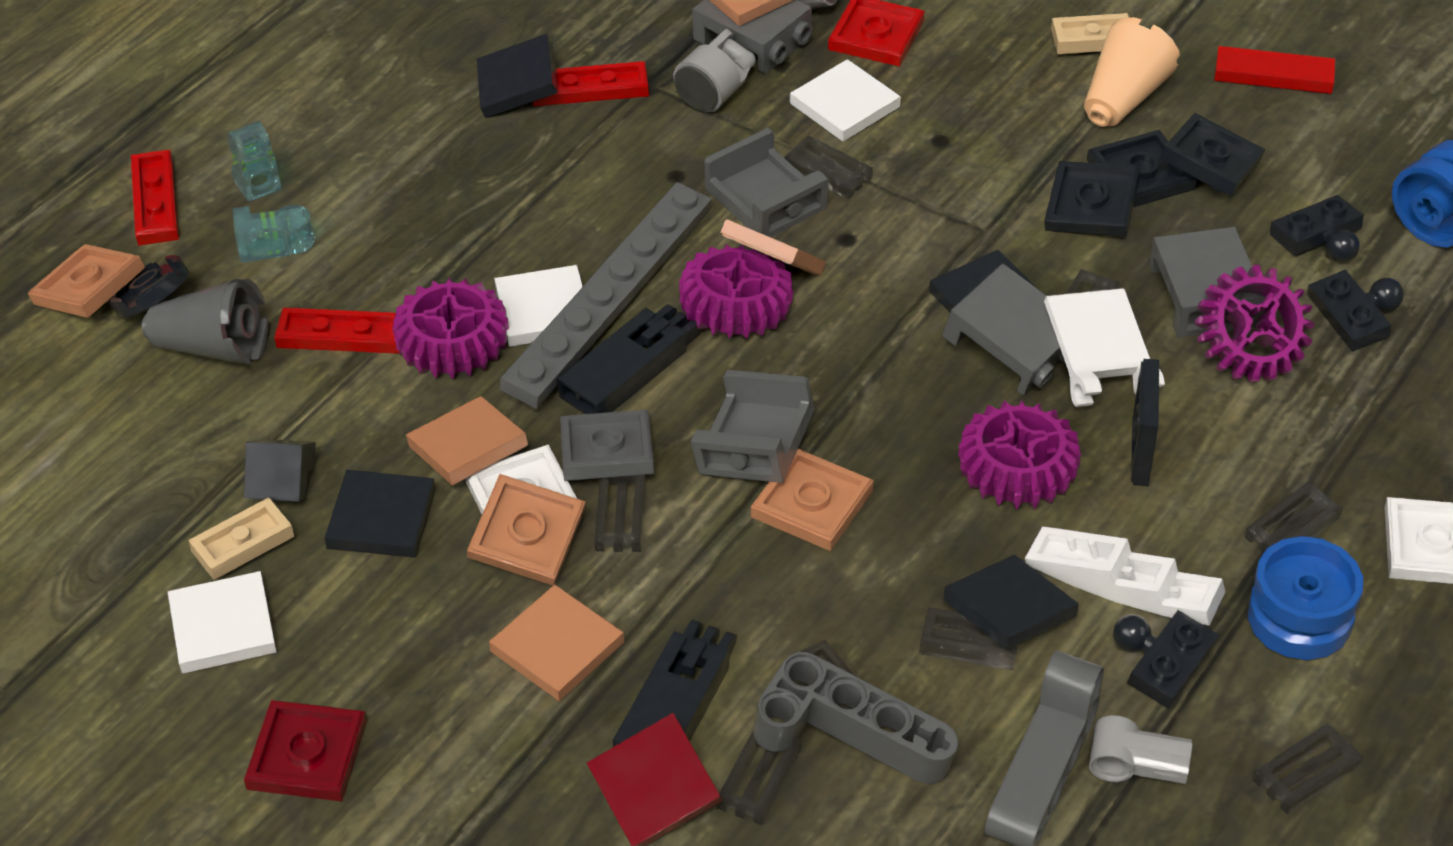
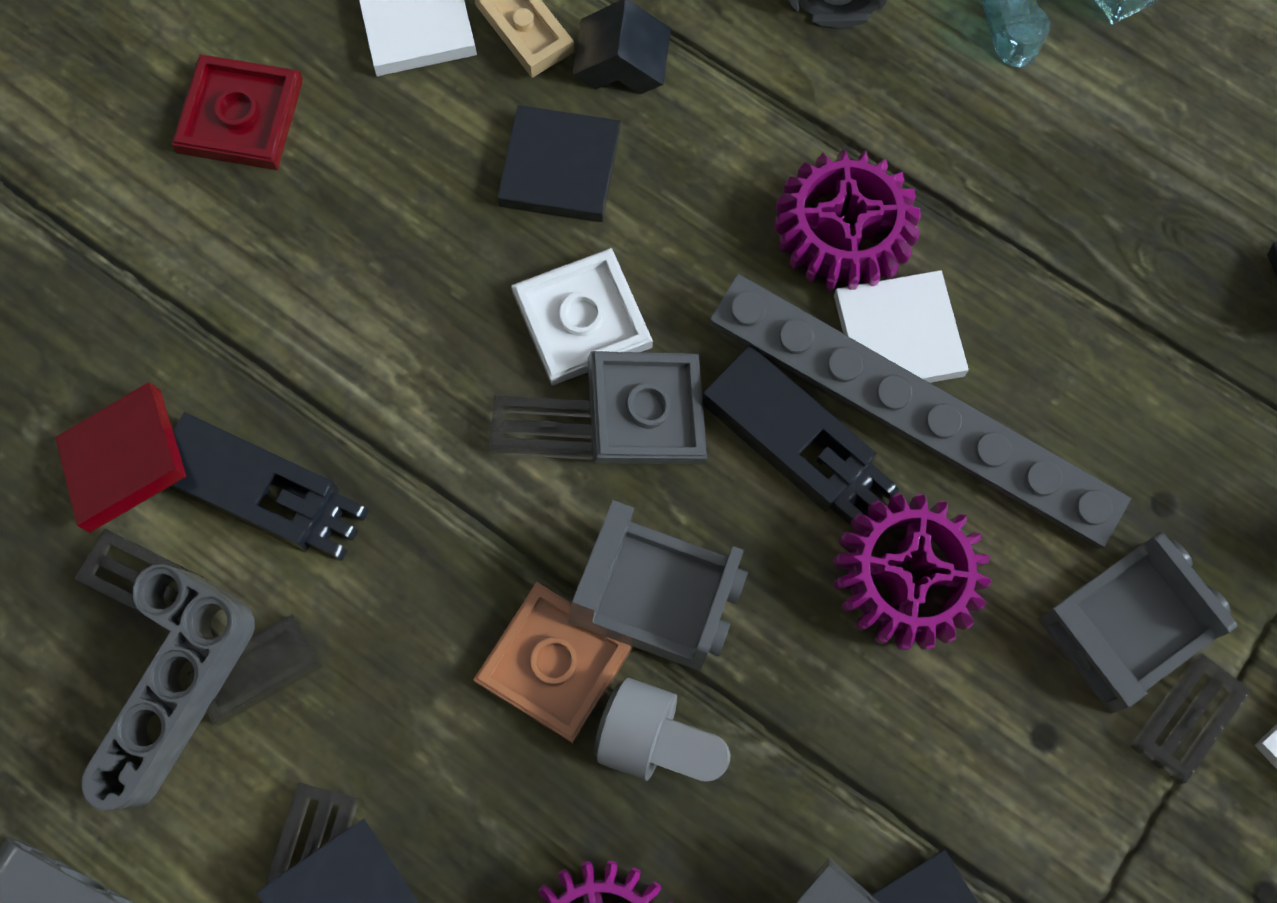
camera: 90 degrees right, 25 degrees up
red tile [274,307,399,354] -> none
nougat tile [406,396,528,485] -> none
nougat tile [467,474,586,586] -> none
nougat tile [489,584,624,701] -> none
tile [720,219,826,276] -> none
none -> light grey piece [594,677,730,781]

